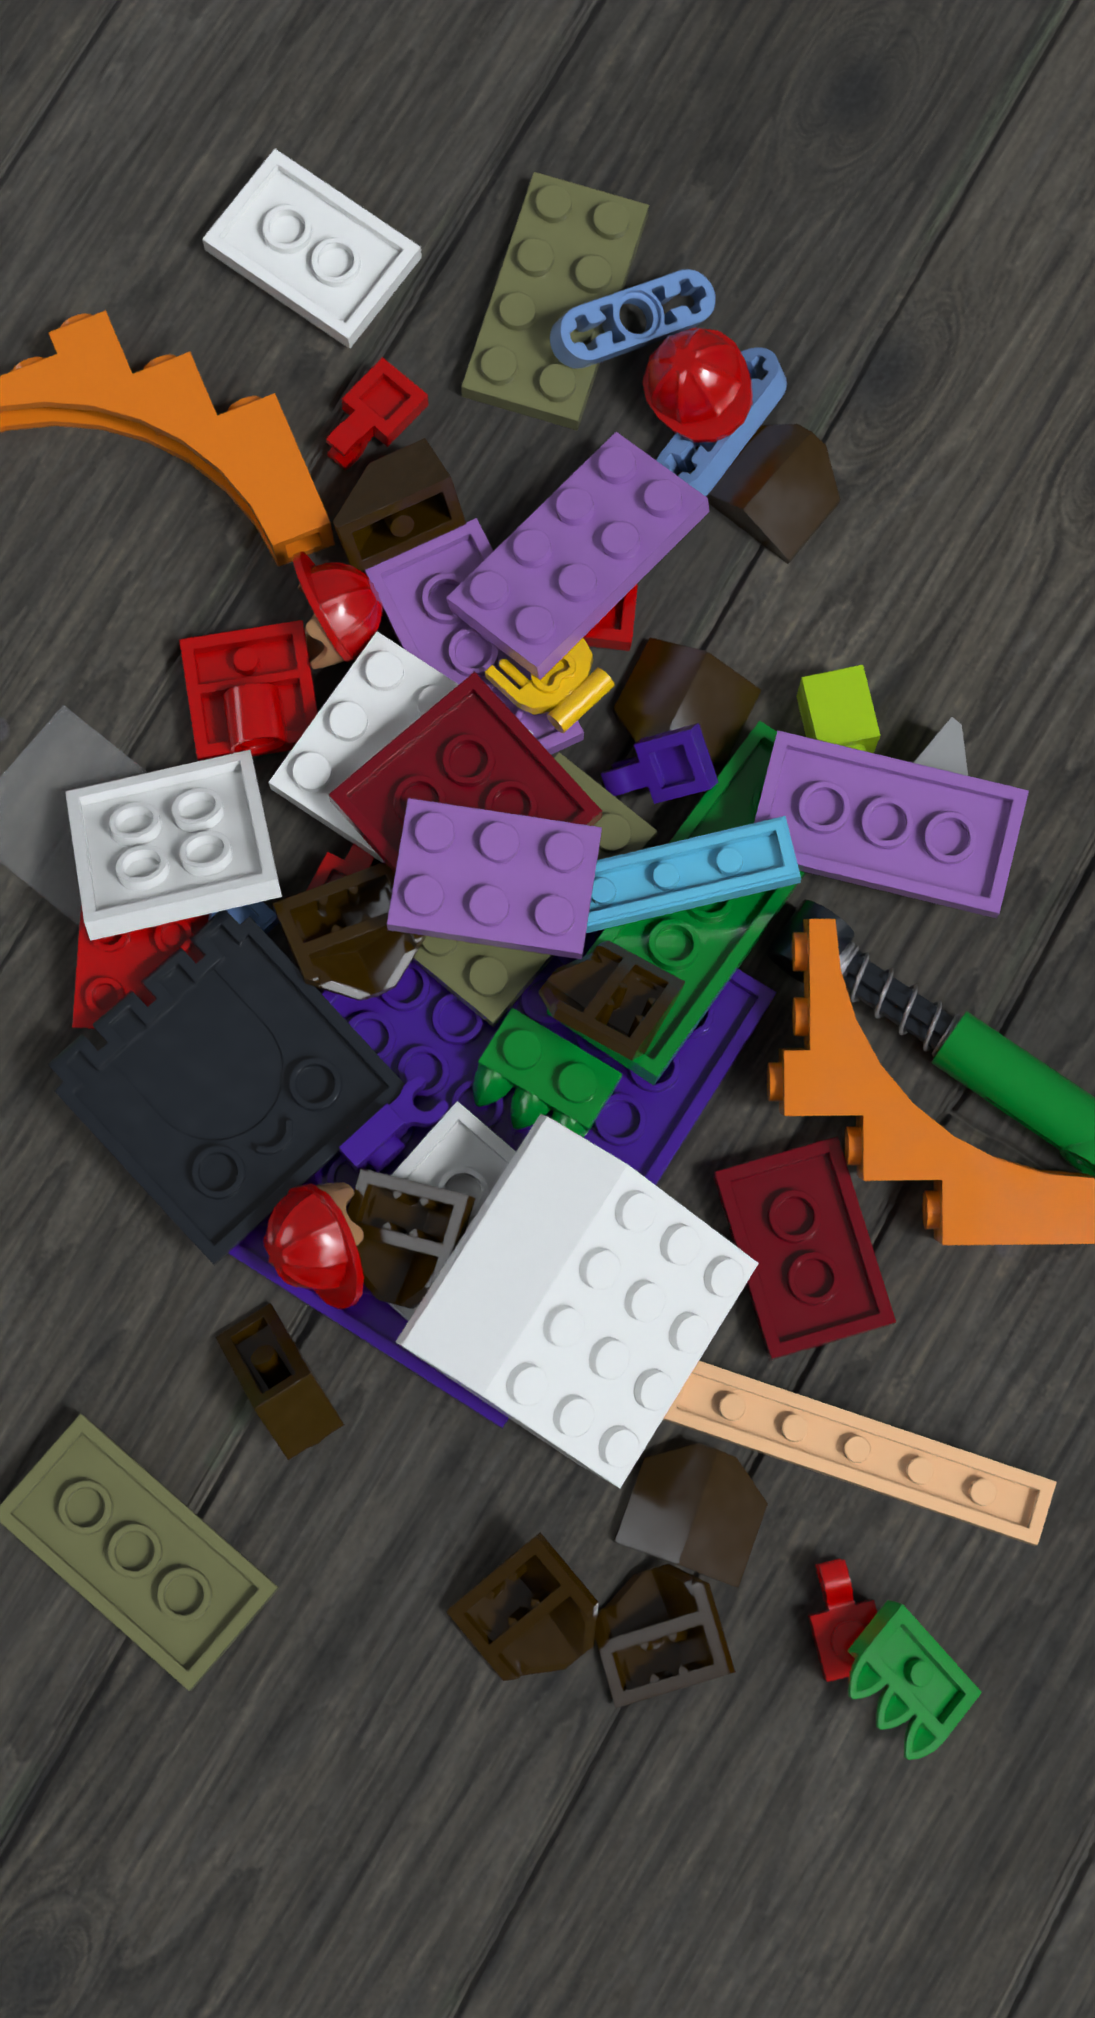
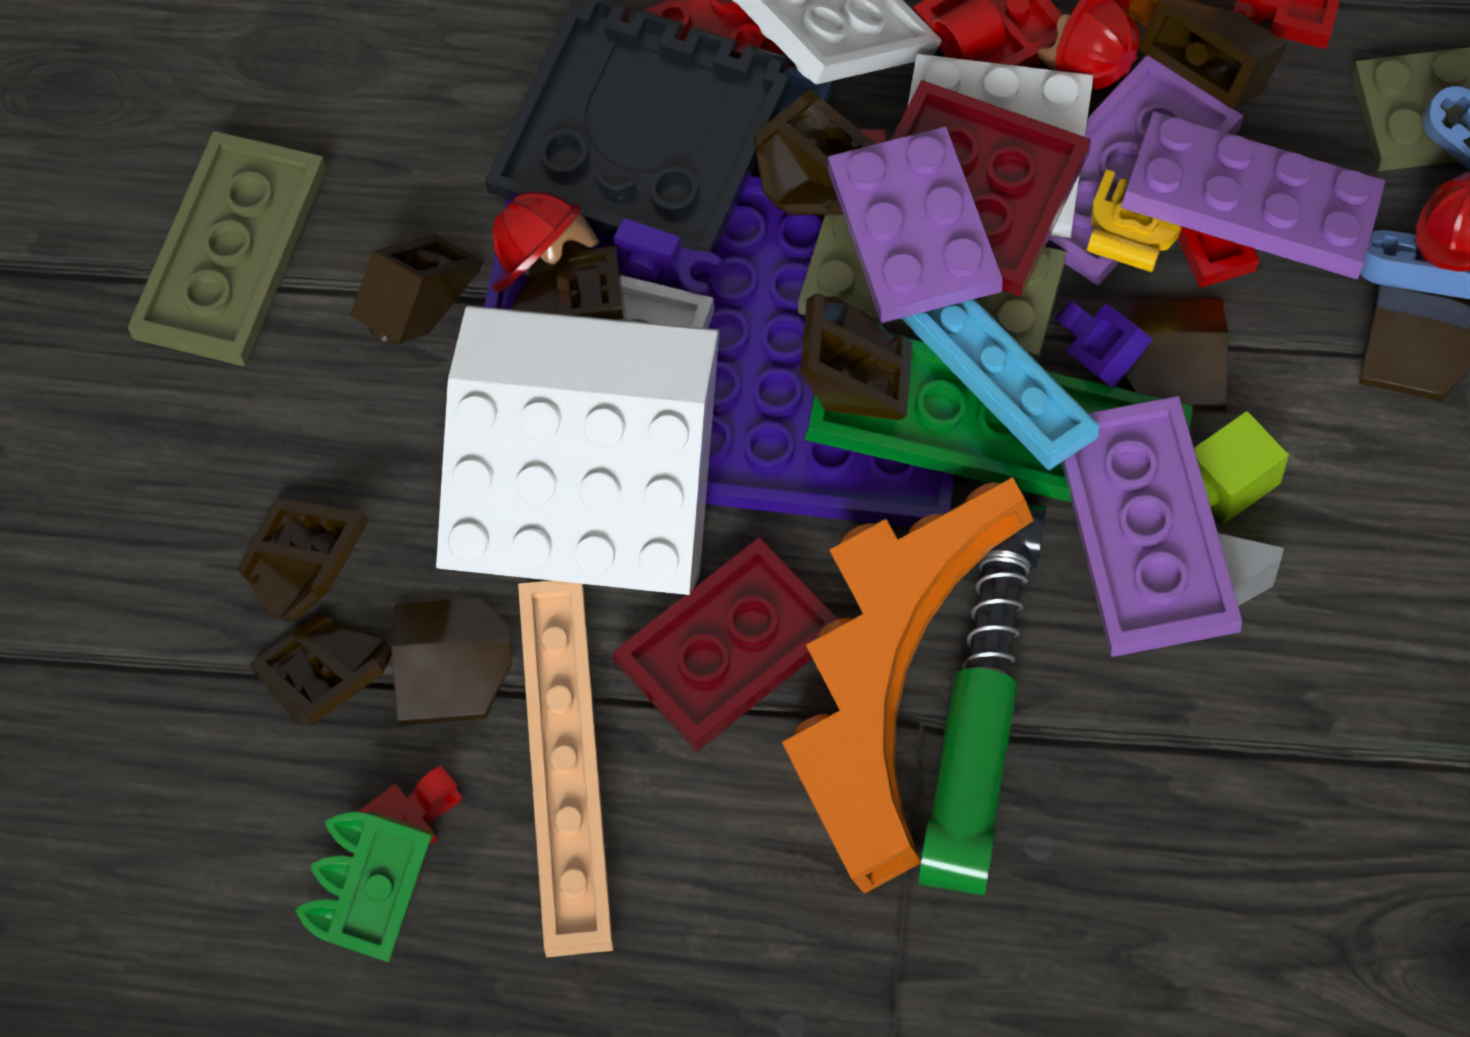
camera: 70 degrees right, 15 degrees down
green plate [473,1008,622,1138] -> none

